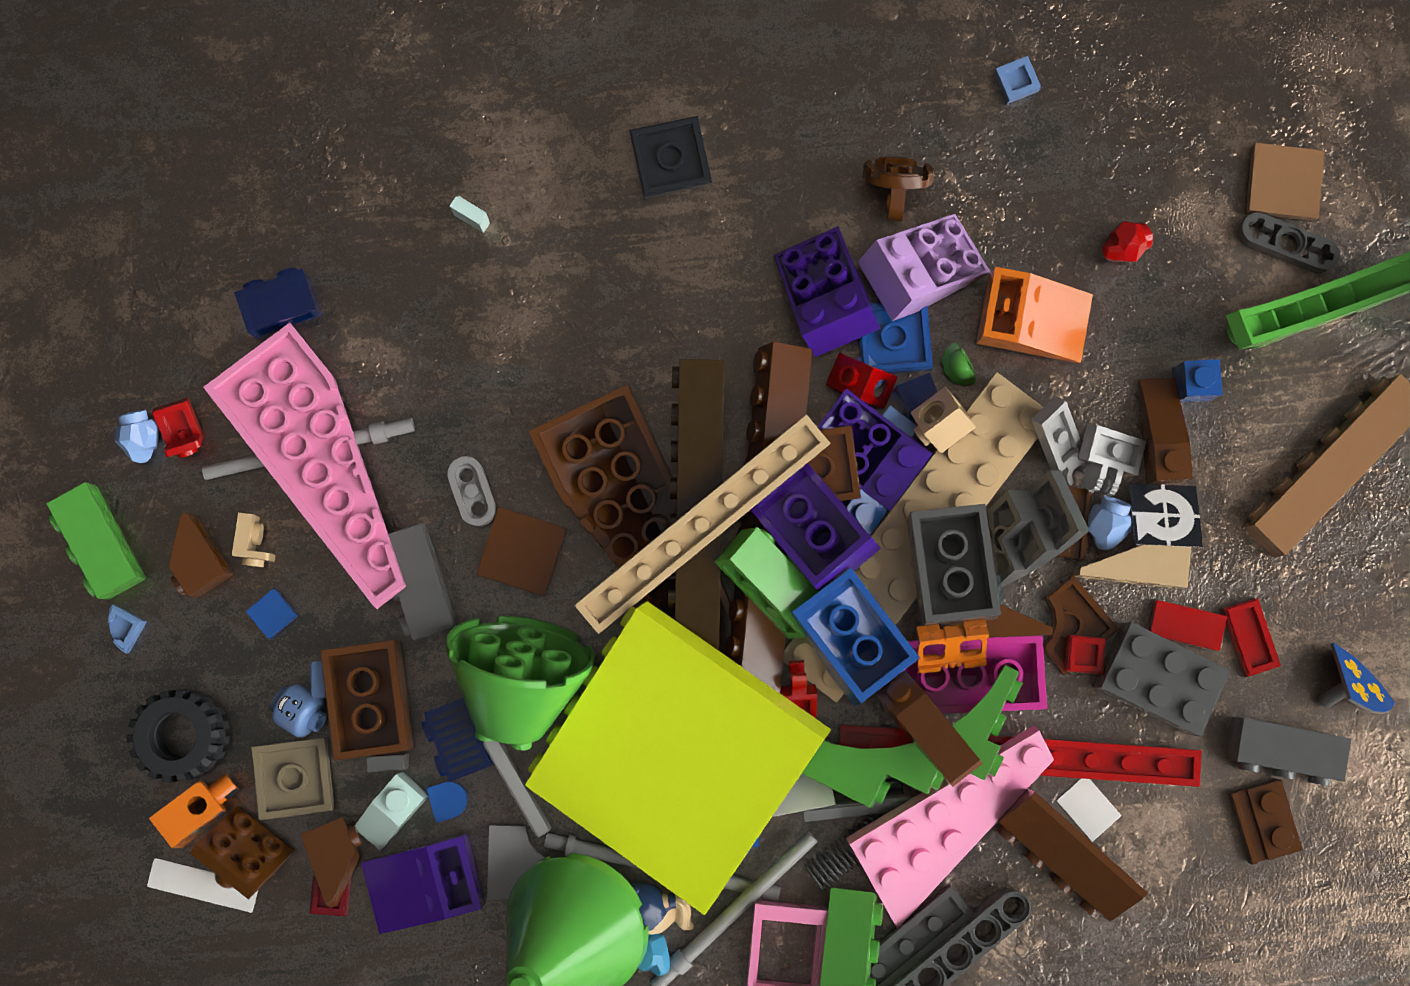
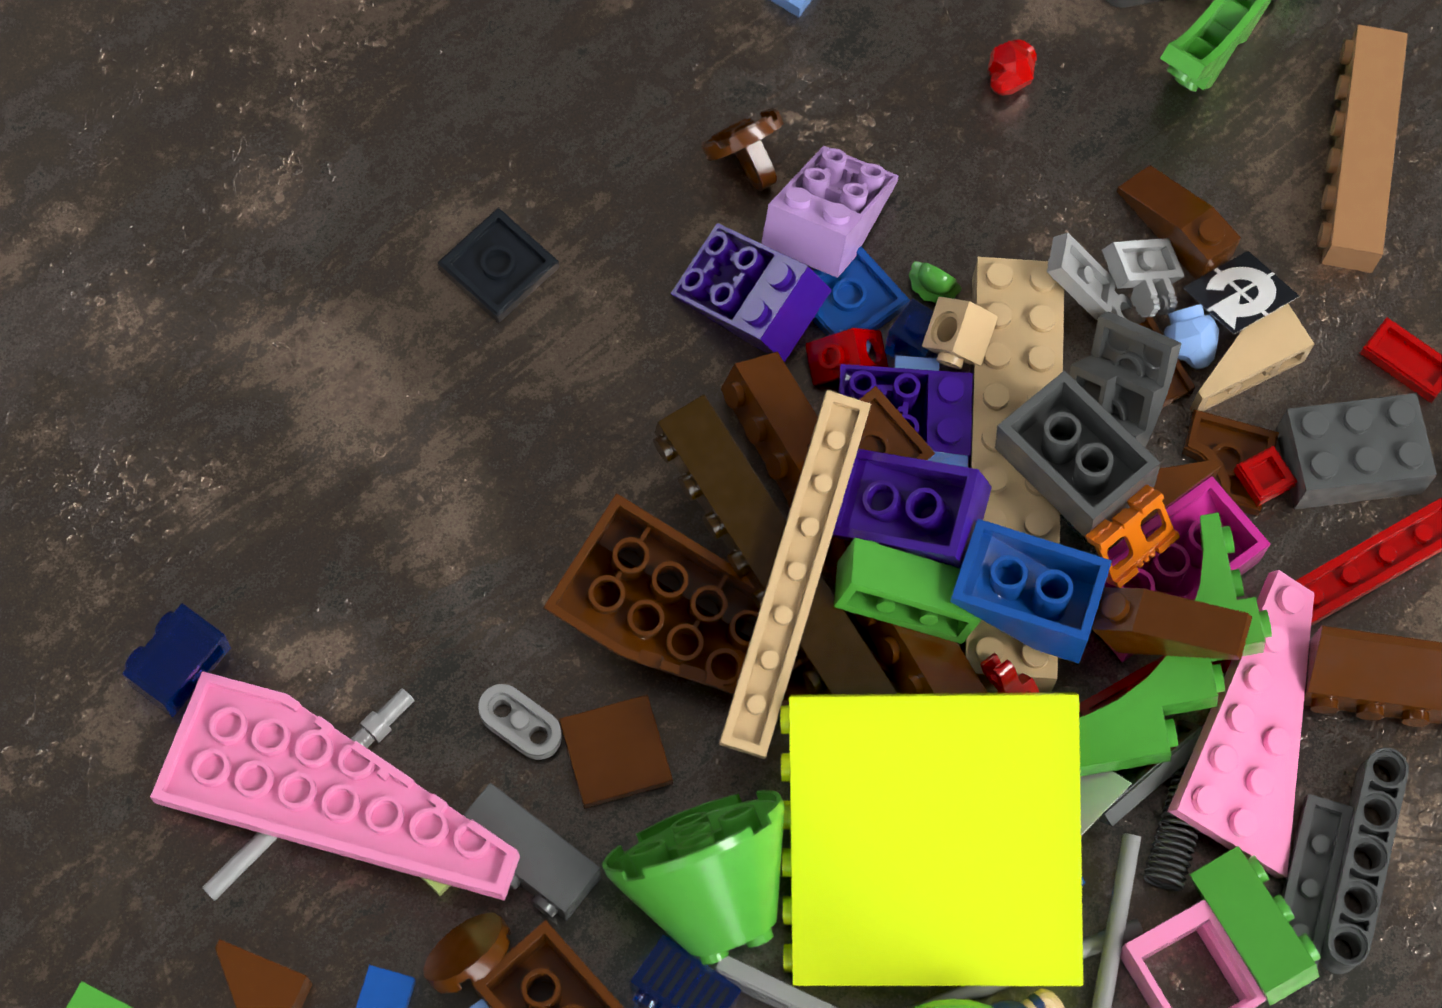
camera: 30 degrees left, 15 degrees down
light blue rock [114,409,159,463] -> none
red bracket [152,397,204,458] -> none
tan bracket [232,512,276,568] -> none
light aqua tile [450,196,490,233] -> none
orange slope [976,267,1093,364] -> none
white sticker [1056,779,1122,842] -> none
red tile [1148,600,1227,651] -> none
blue brick [1172,359,1223,403] -> none
none -> reddish brown tile [423,912,511,993]

